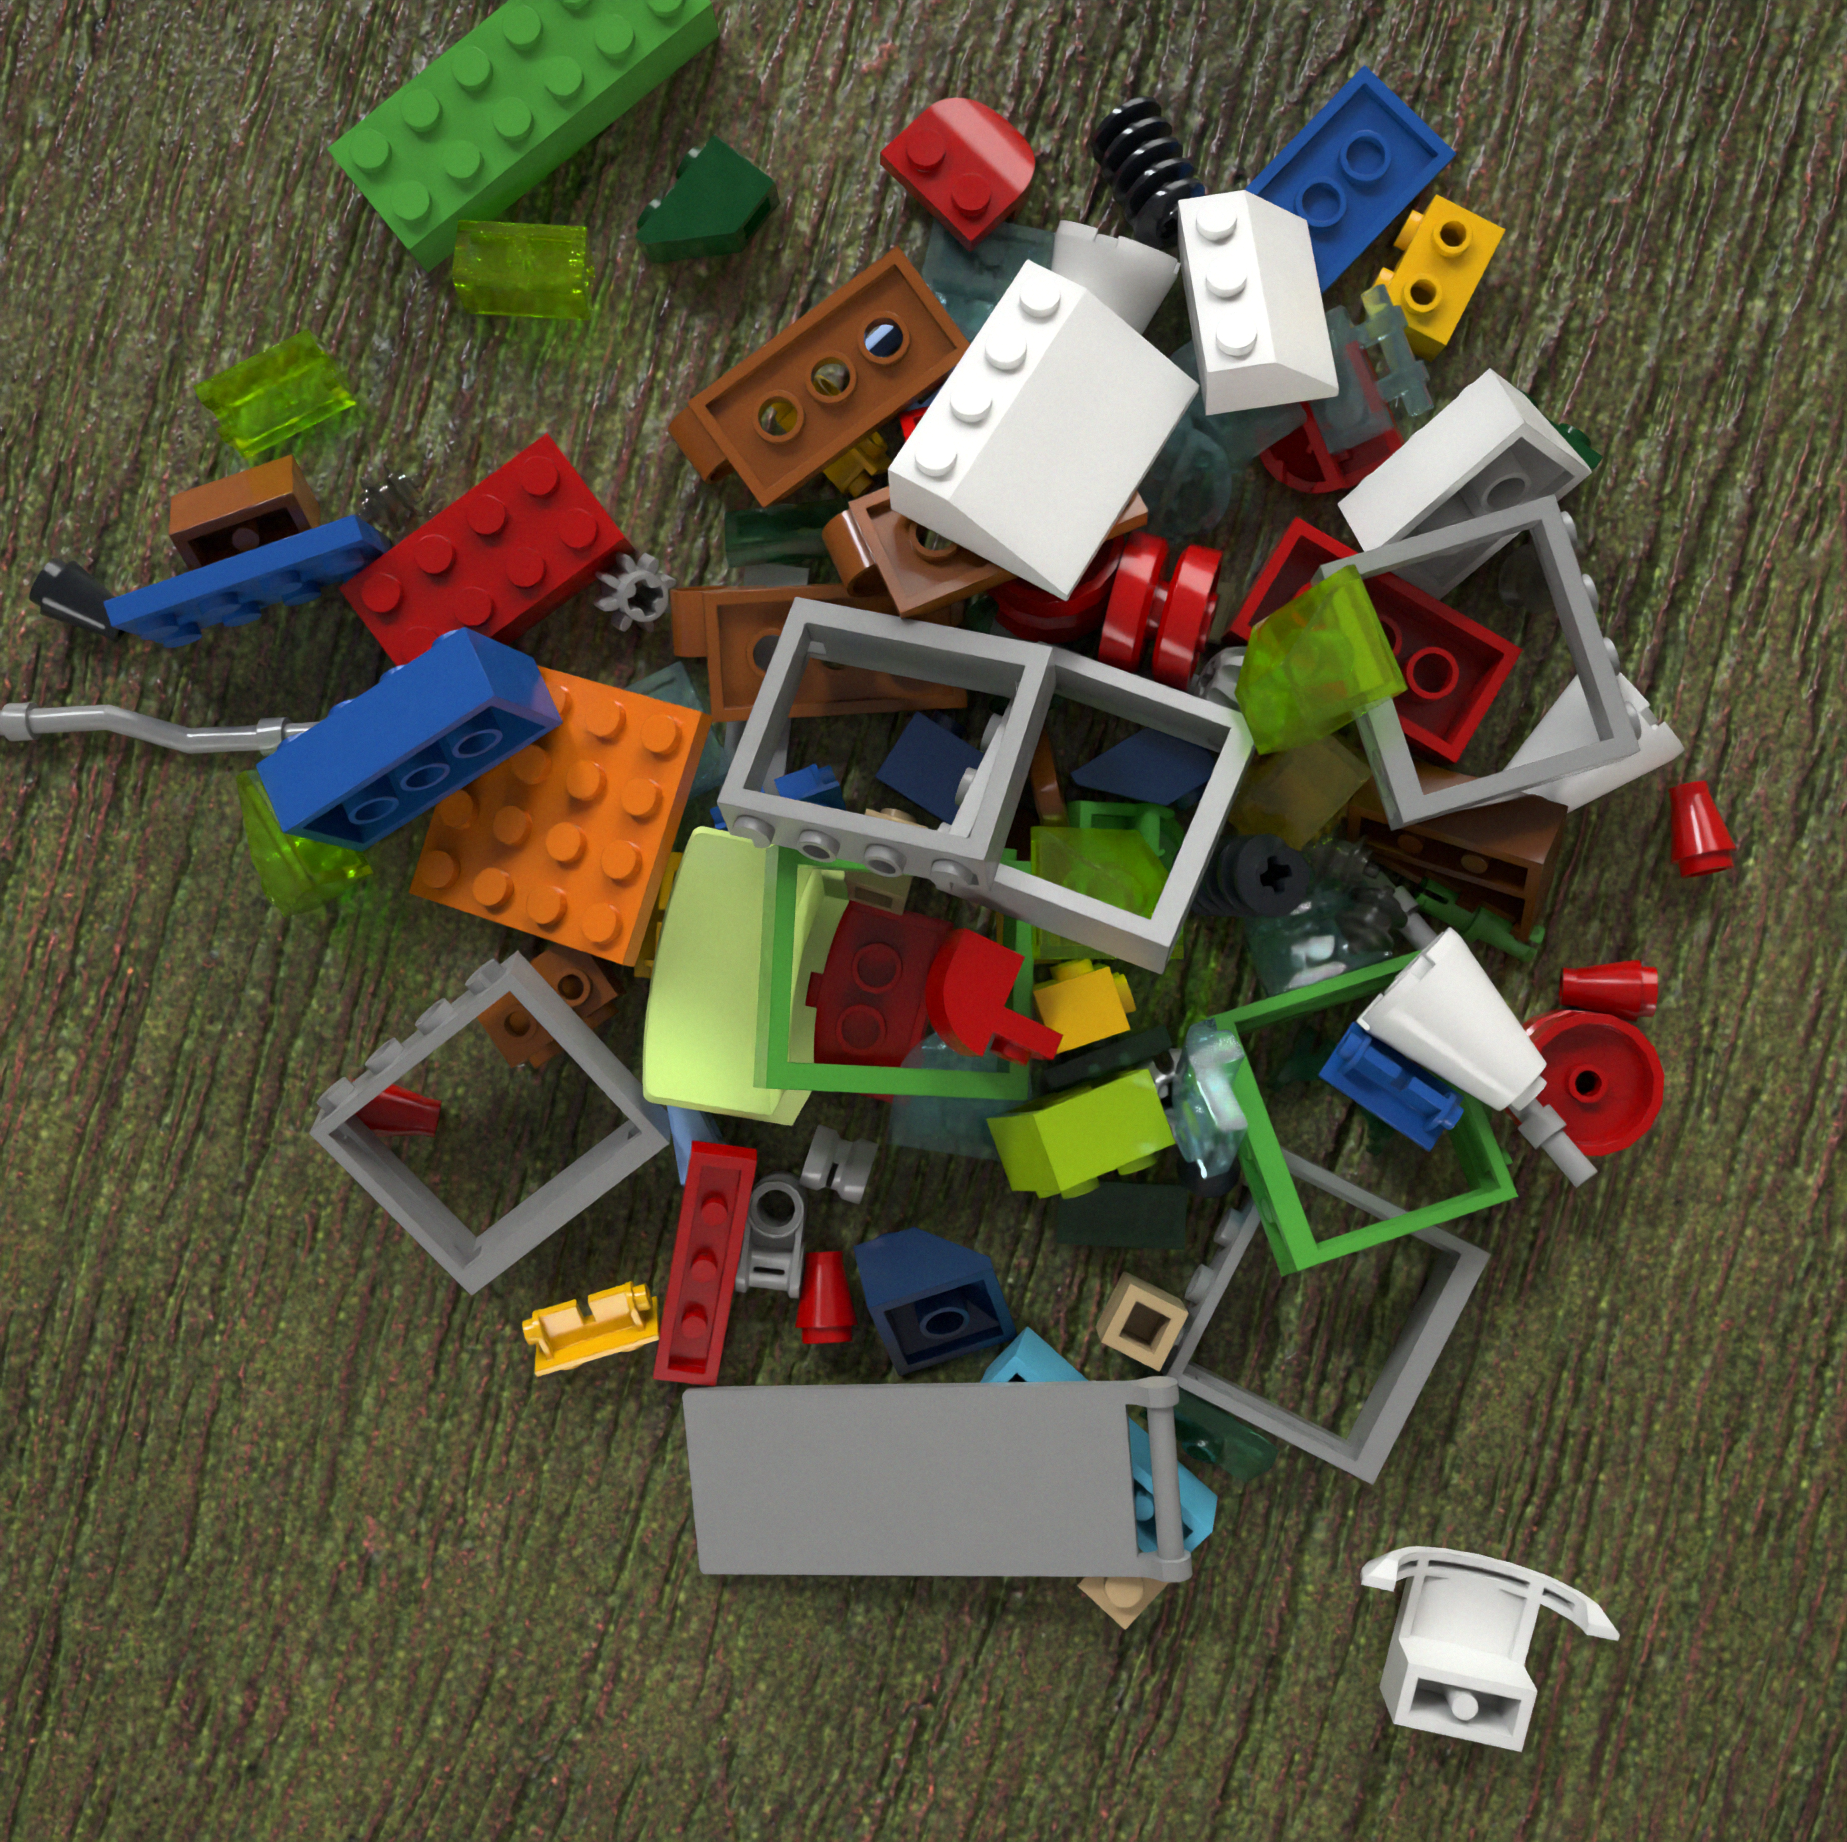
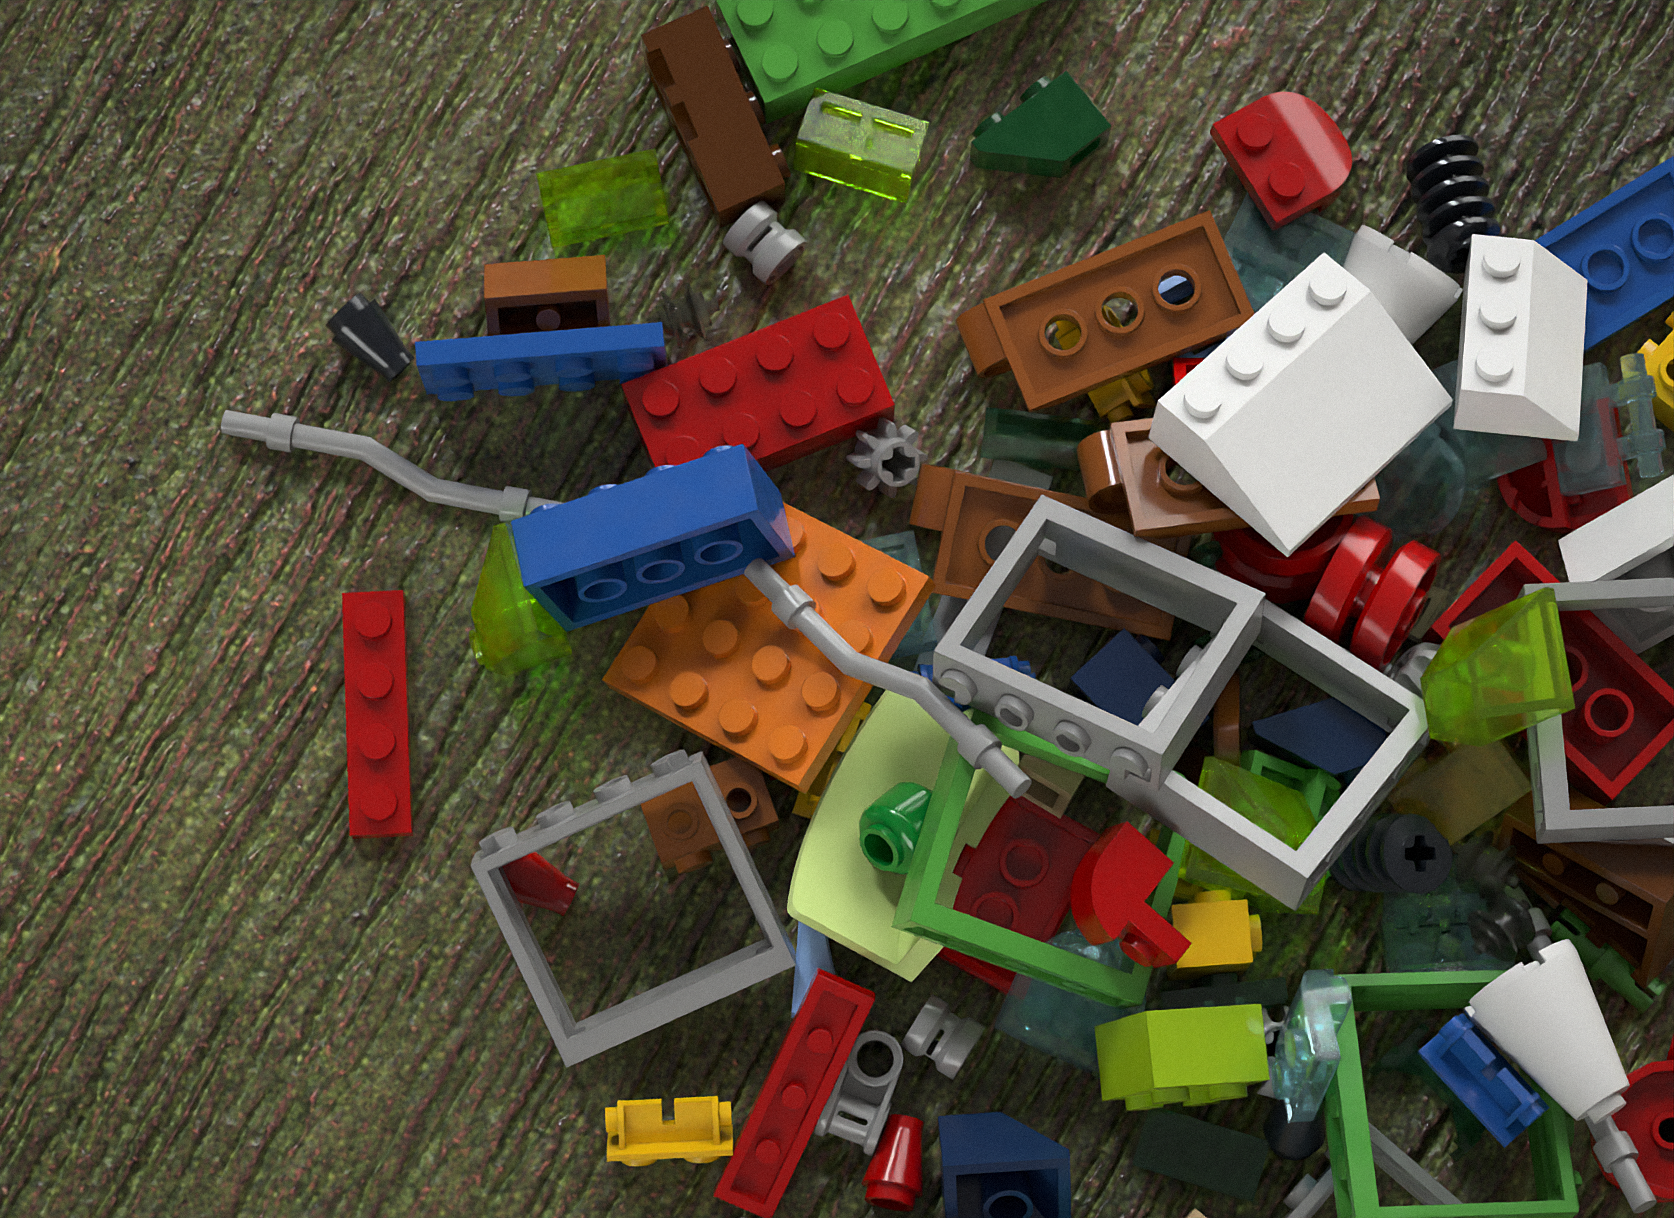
camera: 15 degrees right, 10 degrees down
none -> red plate [342,590,414,839]
none -> reddish brown wedge [641,5,791,228]
none -> light grey wheel [723,201,807,285]
none -> light grey bar [744,558,1032,798]
none -> green head [859,782,933,875]

